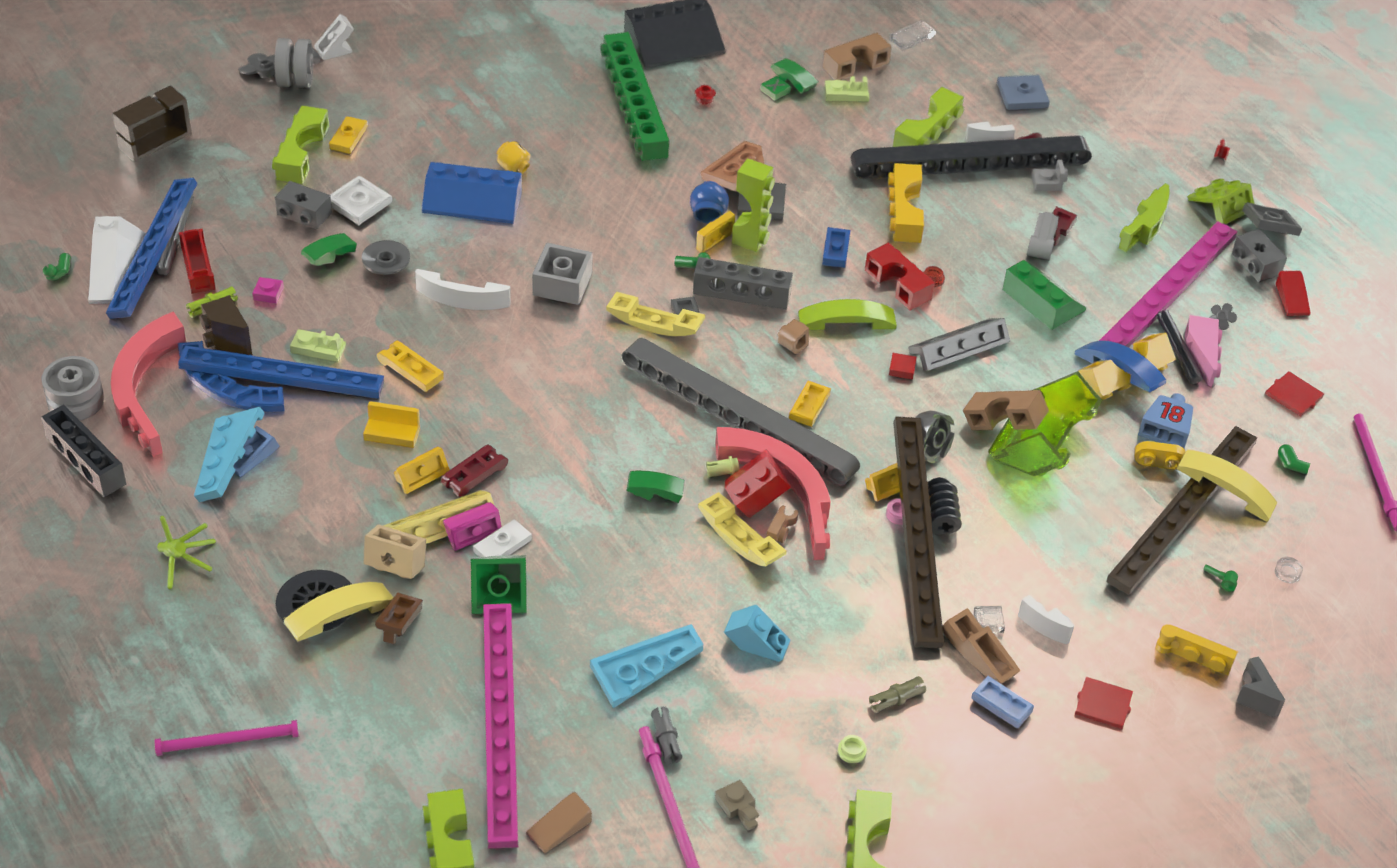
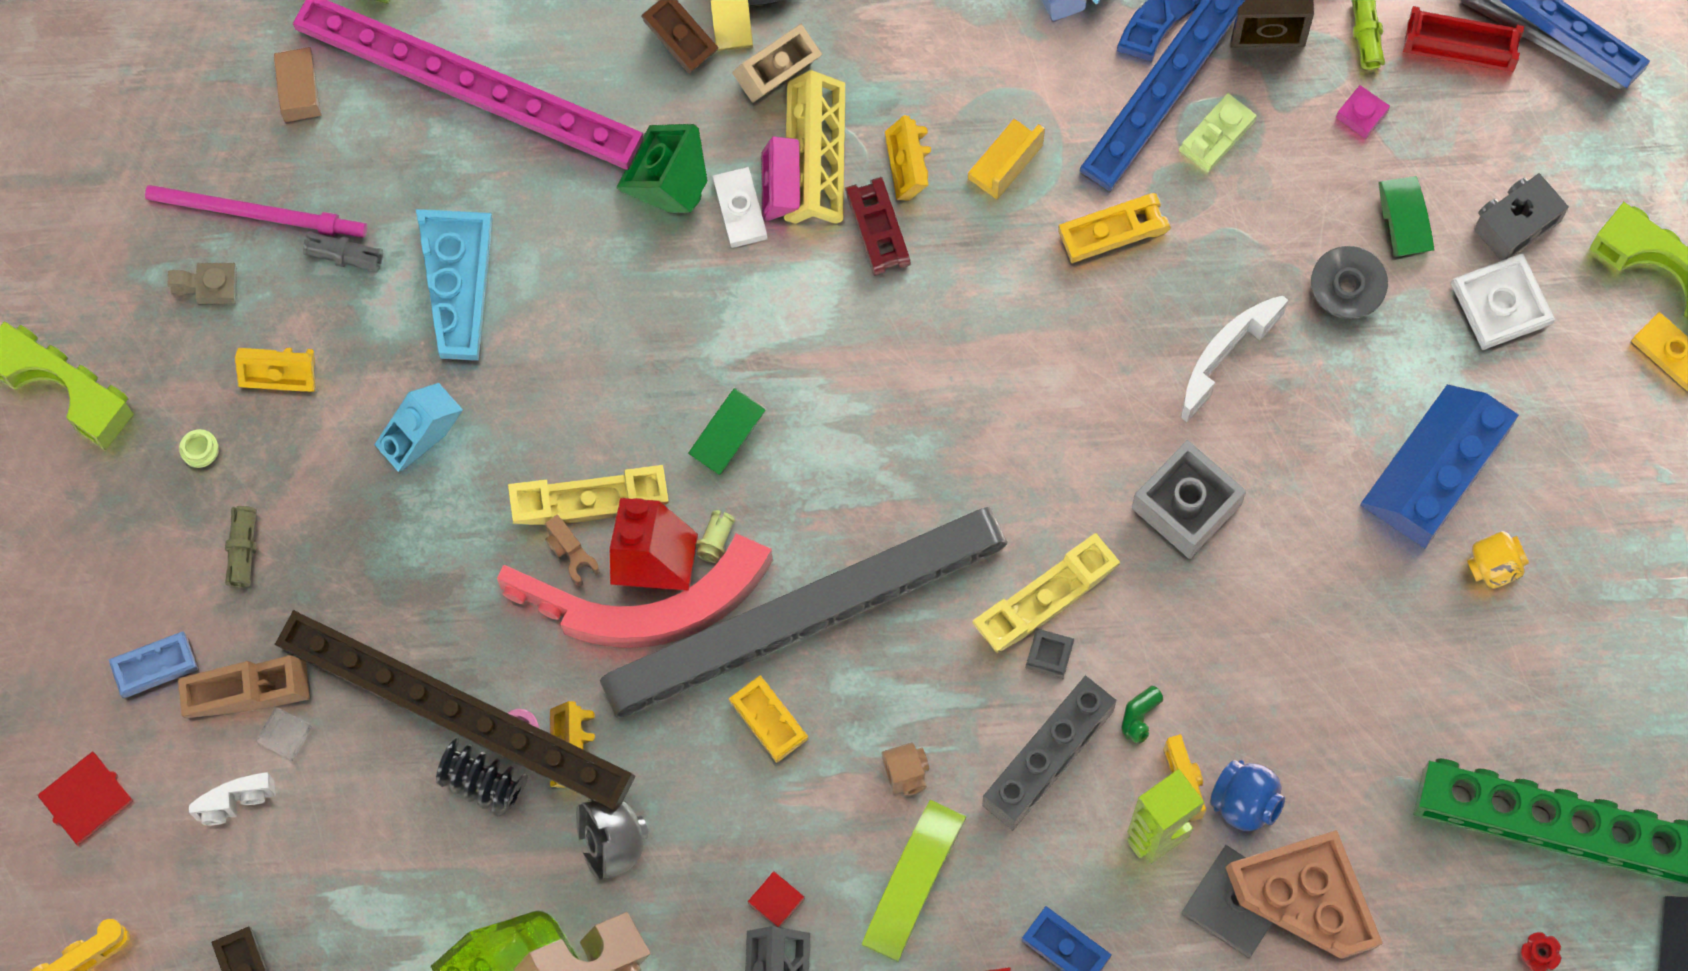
camera: 125 degrees right, 25 degrees up
none -> yellow plate [235,348,316,392]

